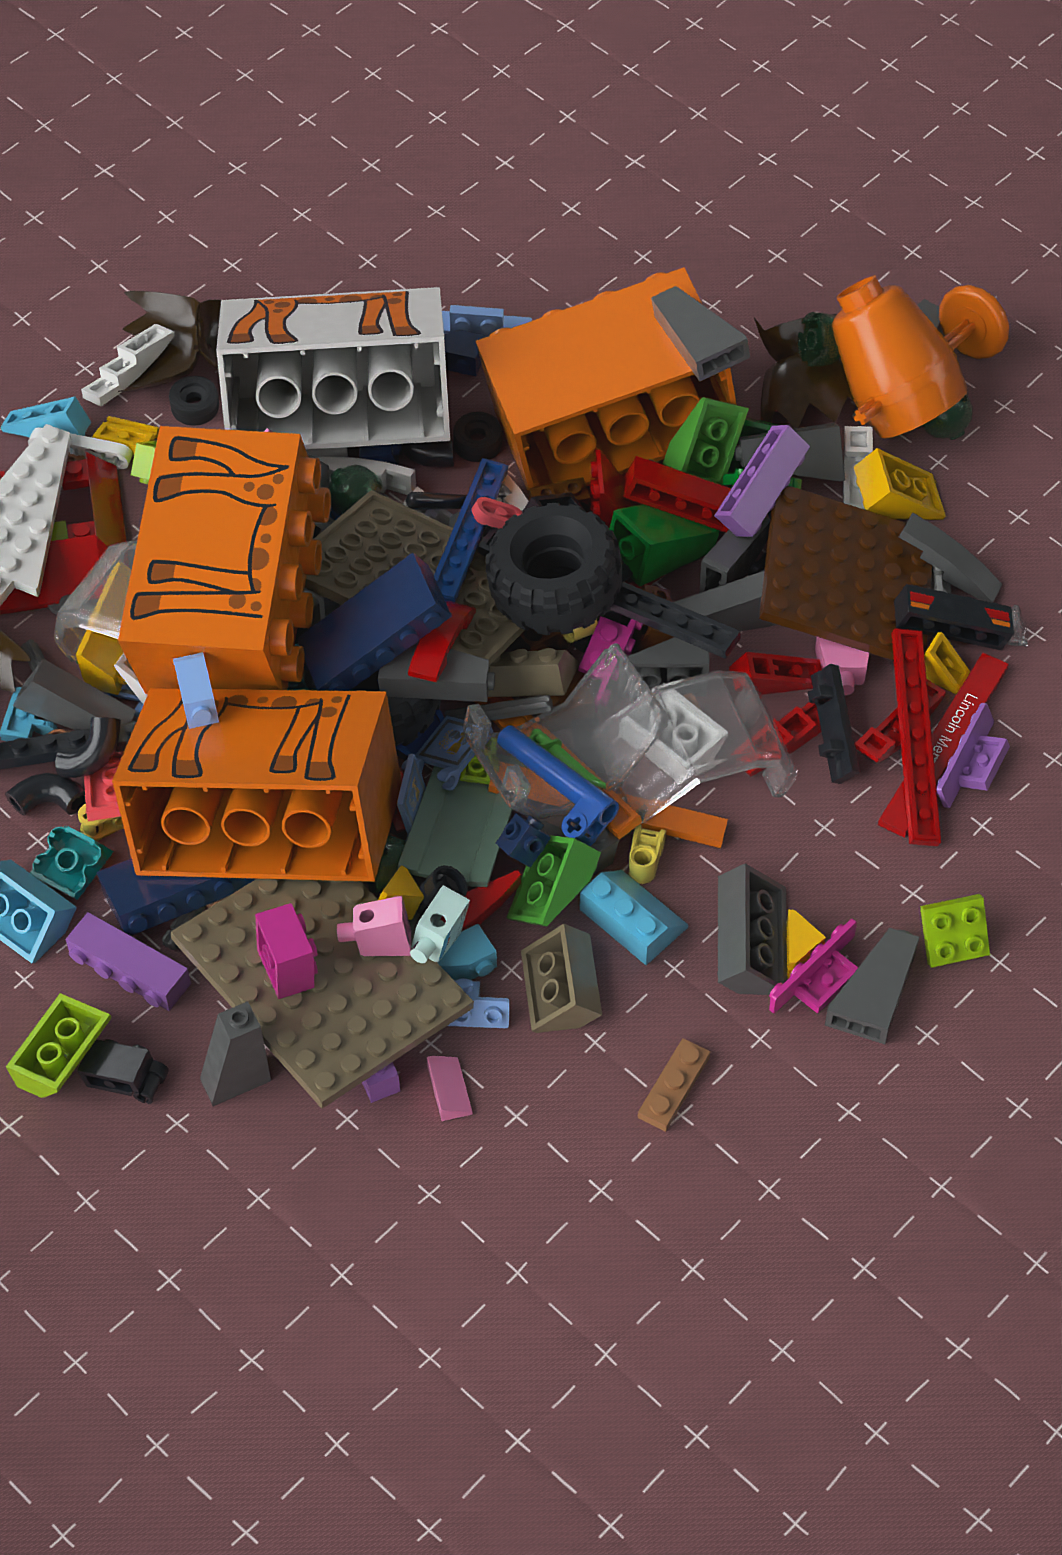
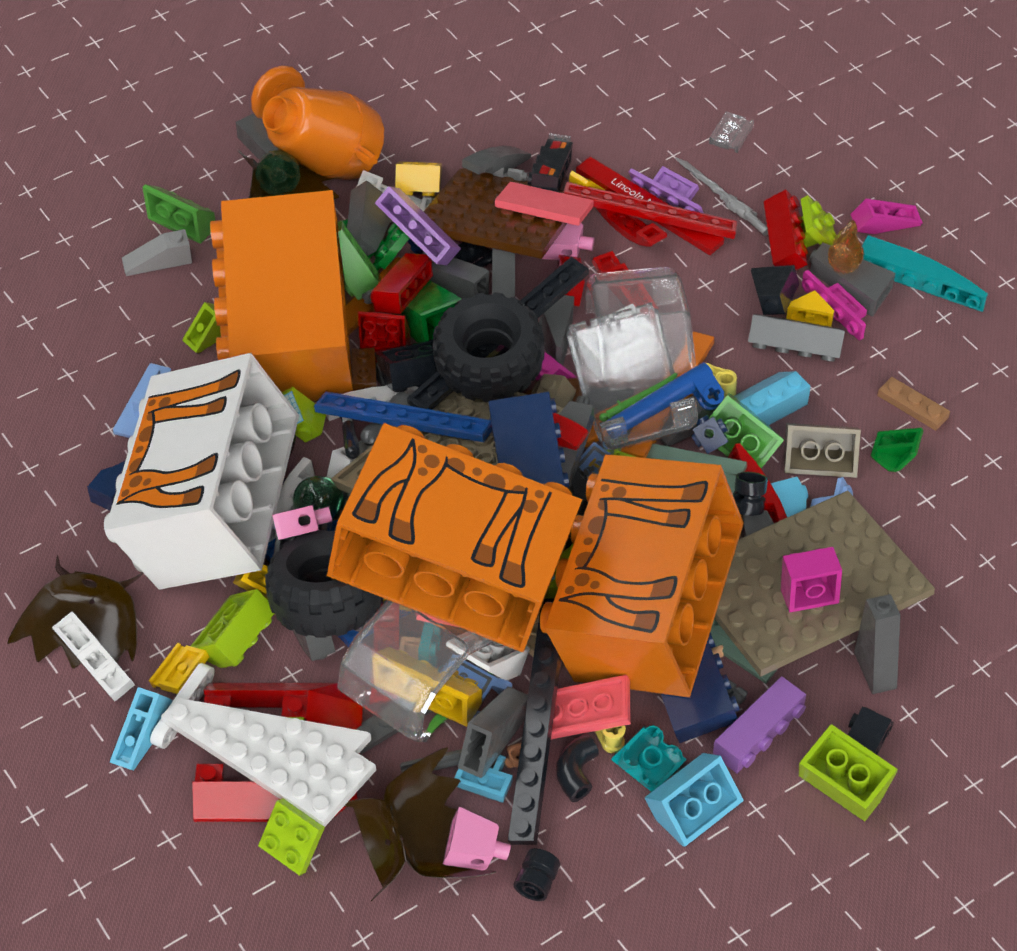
camera: 80 degrees left, 5 degrees down
black cylinder [55,717,121,778] -> none
black tyre [169,376,219,426] -> none
light blue slope [173,652,219,729] -> none
bright pink torso [337,896,412,956] -> none
yellow slope [377,865,424,920] -> none
light aqua torso [410,885,470,963] -> none
bright pink slope [427,1056,473,1121] -> none
coral plate [471,497,522,529] -> none
dark grey slope [651,286,750,381] -> none
black hinge [807,664,861,784] -> none
none -> light grey slope [122,229,192,276]
none -> bright green slope [143,184,215,244]
none -> lime slope [282,387,326,443]
none -> coral tile [495,182,594,226]
none -> light grey sword [675,158,768,236]
none -> black slope [750,265,799,315]
none -> red brick [763,189,808,270]
none -> clear orange hair [828,220,864,274]
none -> dark pink slope [850,198,923,234]
none -> teal slope [858,235,988,312]
none -> green slope [871,428,924,472]

